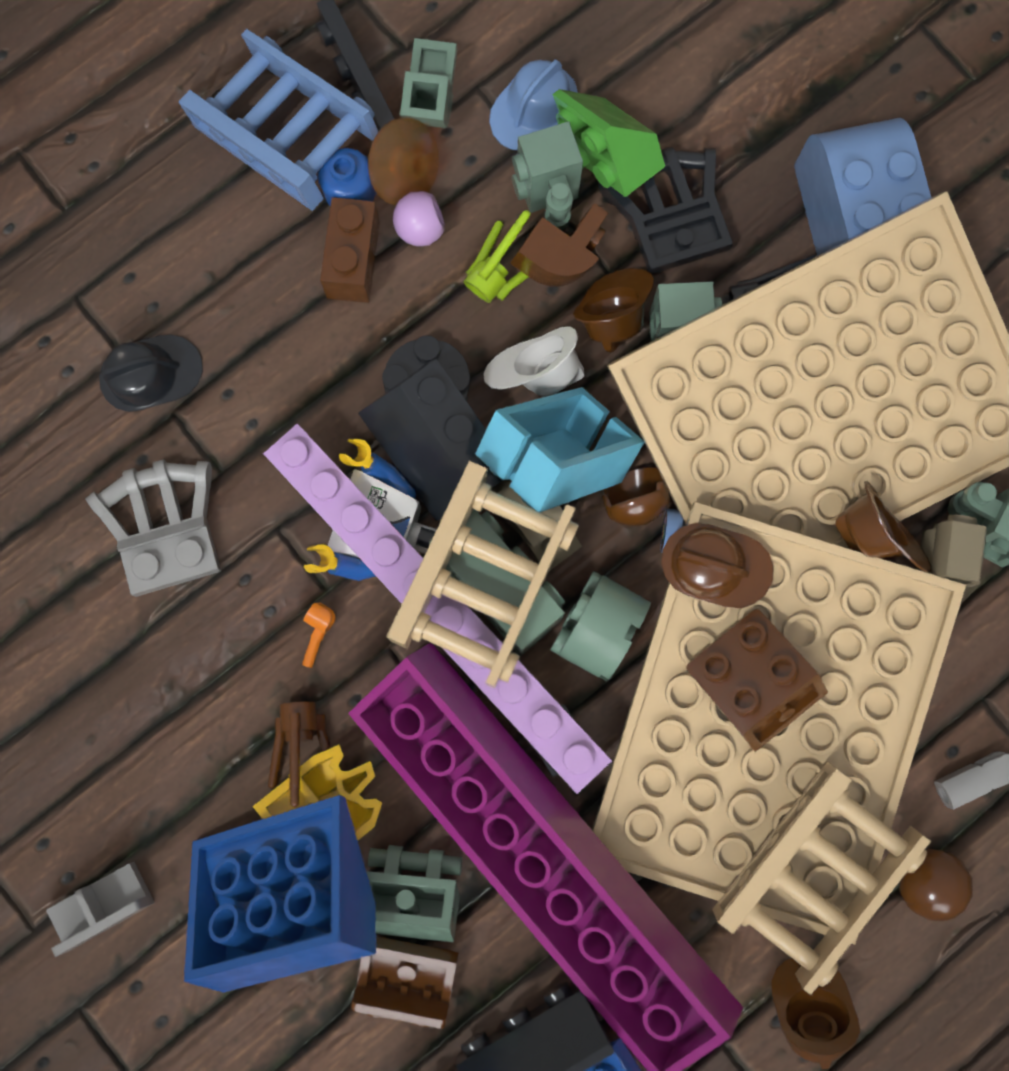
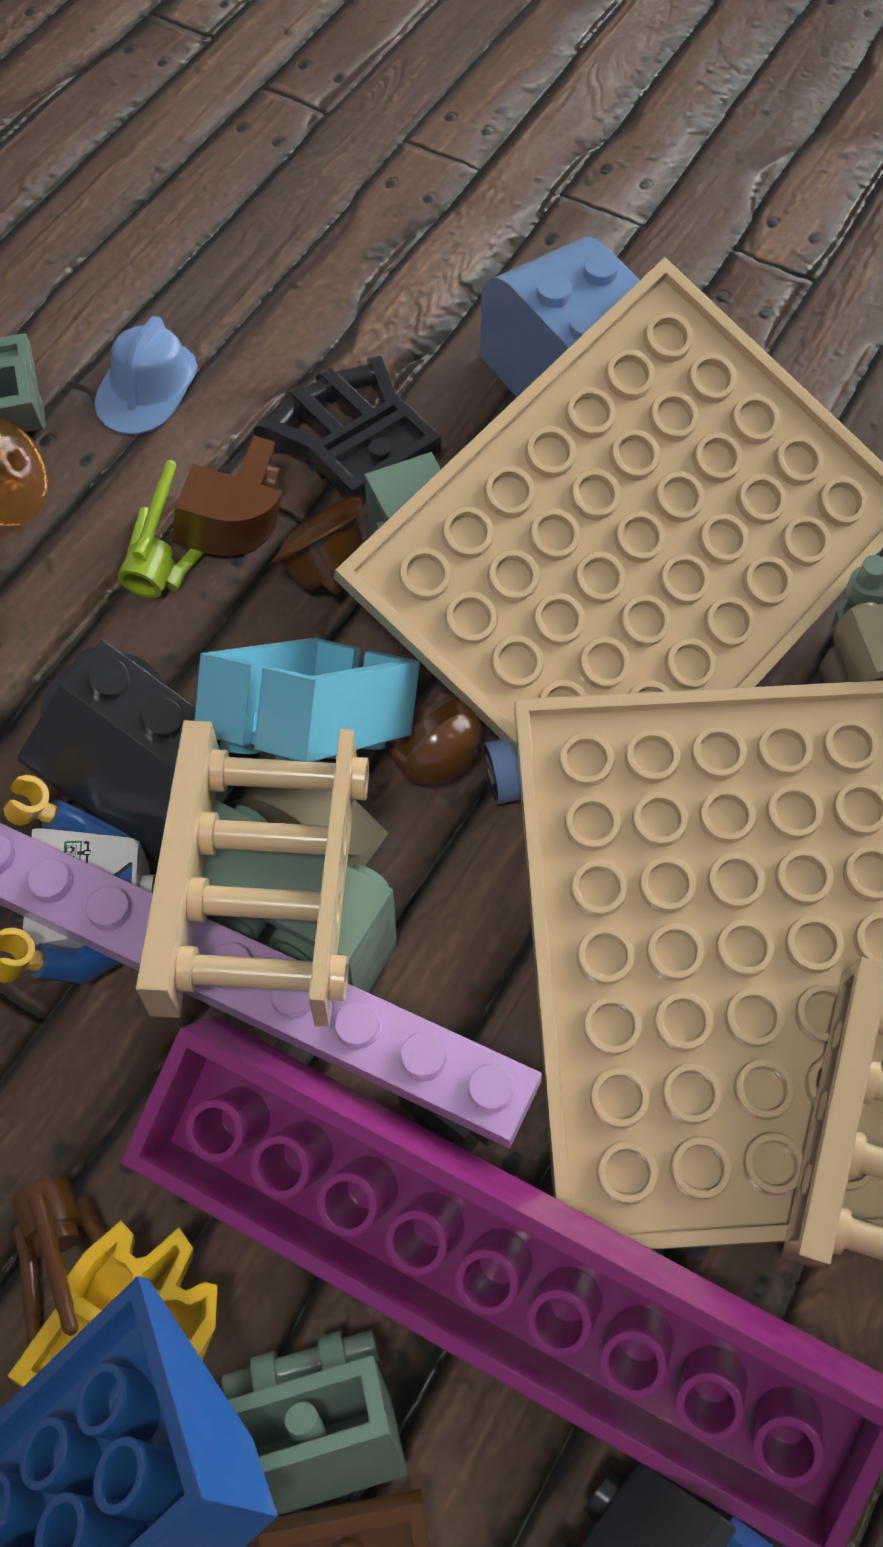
camera: 20 degrees left, 20 degrees down
orange hand [302,602,336,668] -> none
lavender piece [393,191,445,246] -> none
white piece [483,326,584,397] -> none
sand green brick [512,121,583,231] -> none
sand green brick [550,571,651,681] -> none
bright green slope [552,89,665,197] -> none
reddish brown piece [661,523,774,608] -> none
reddish brown bracket [686,609,828,752] -> none
reddish brown piece [835,481,931,572] -> none

